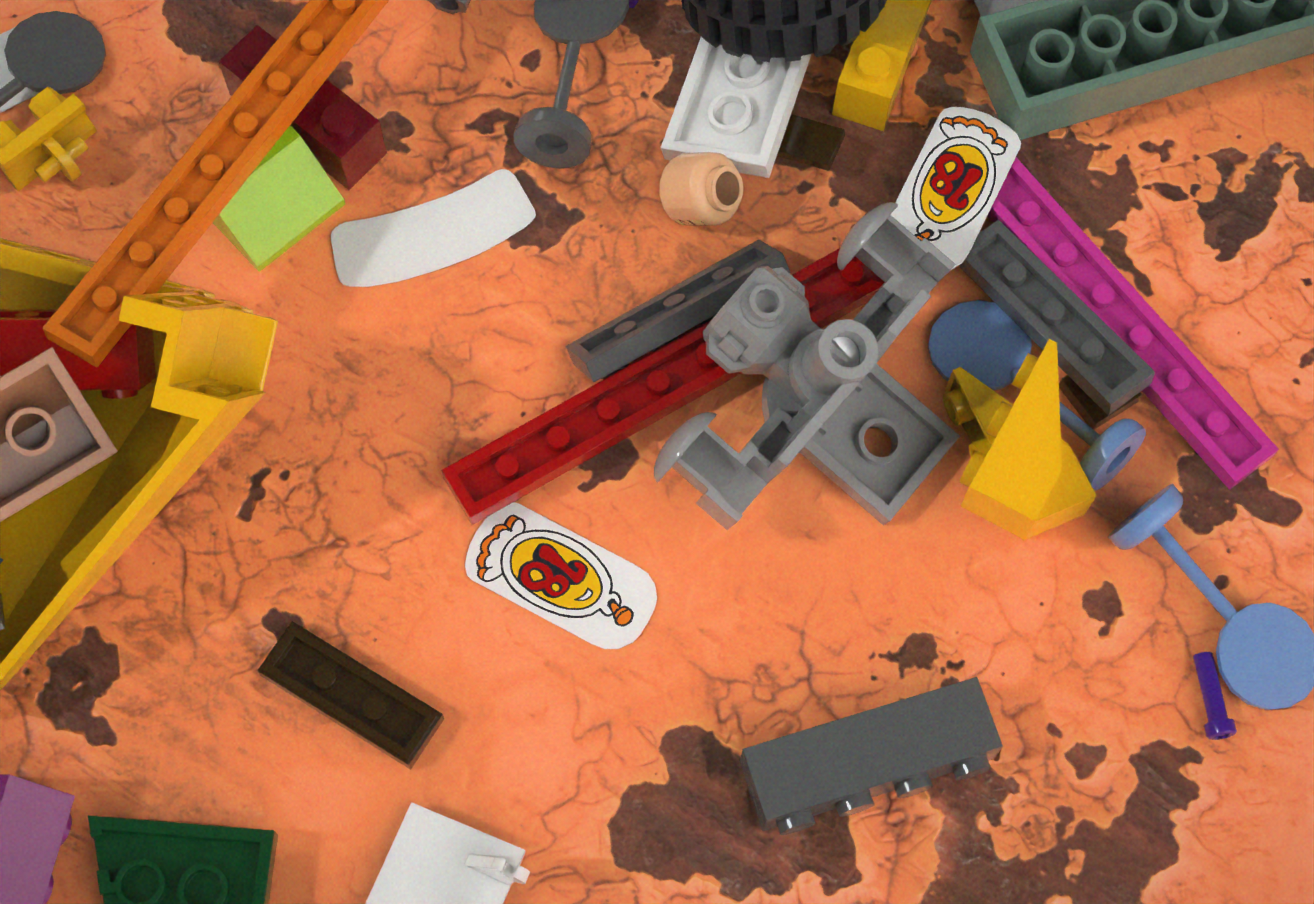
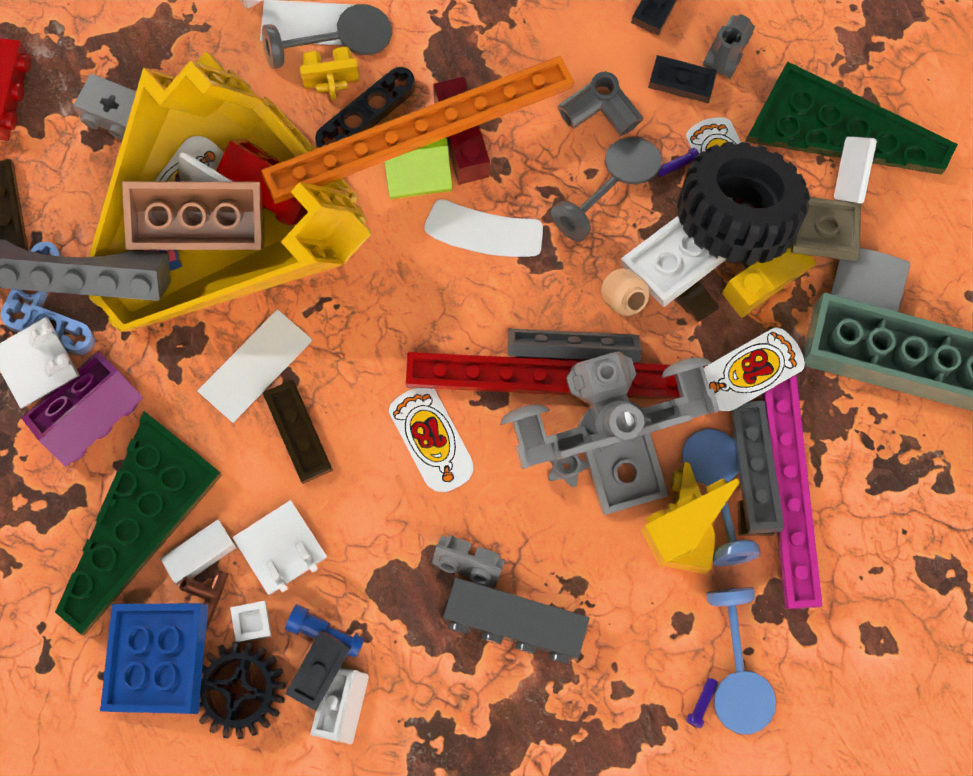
camera: 30 degrees right, 5 degrees up
none -> white sticker [197,309,313,423]
none -> black beam [315,67,415,148]
none -> light grey hinge [431,534,506,588]
none -> light grey plate [548,454,588,487]

